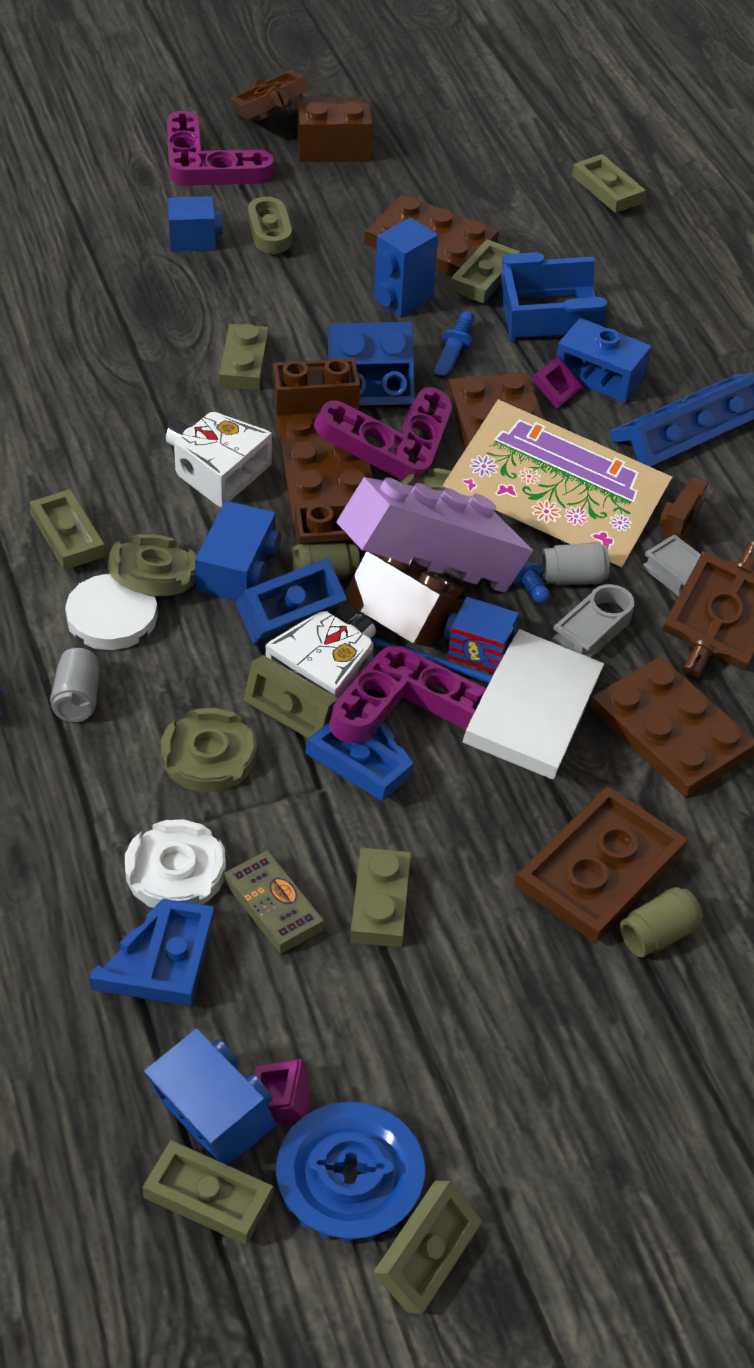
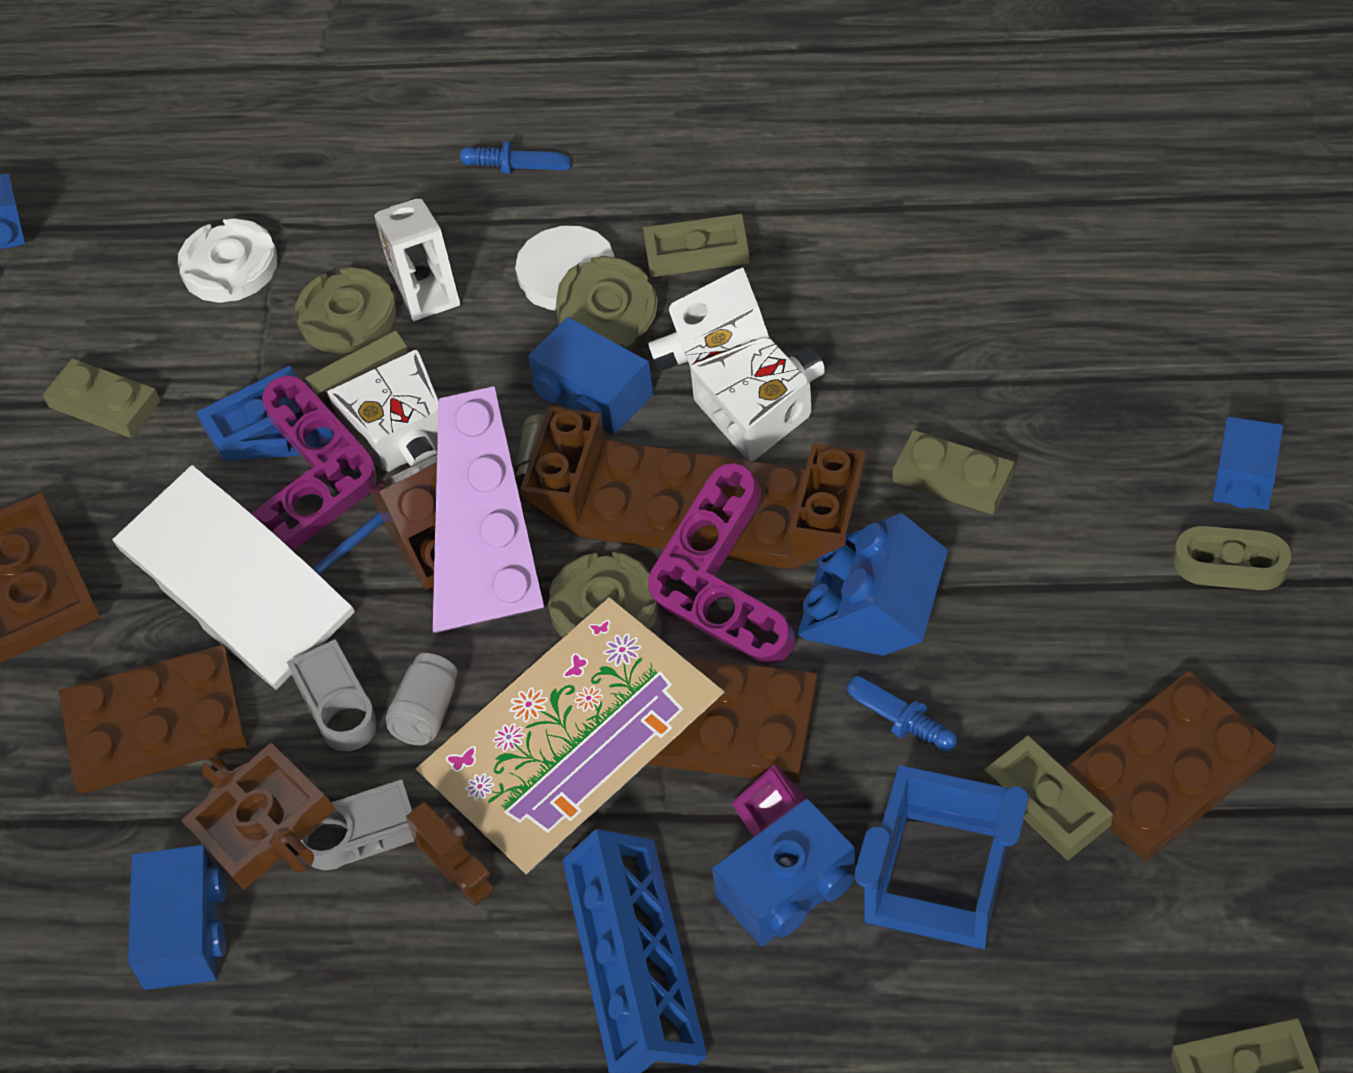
camera: 120 degrees right, 5 degrees up
light grey piece [50,648,99,722] -> none
blue wing [89,899,214,1006] -> none
tile [224,850,324,955] -> none
blue brick [235,558,347,645] -> none
blue brick [374,217,438,317] -> none
blue brick [444,597,519,673] -> none
blue piece [513,560,550,604] -> none
none -> white torso [374,199,460,322]
none -> white torso [648,268,769,372]

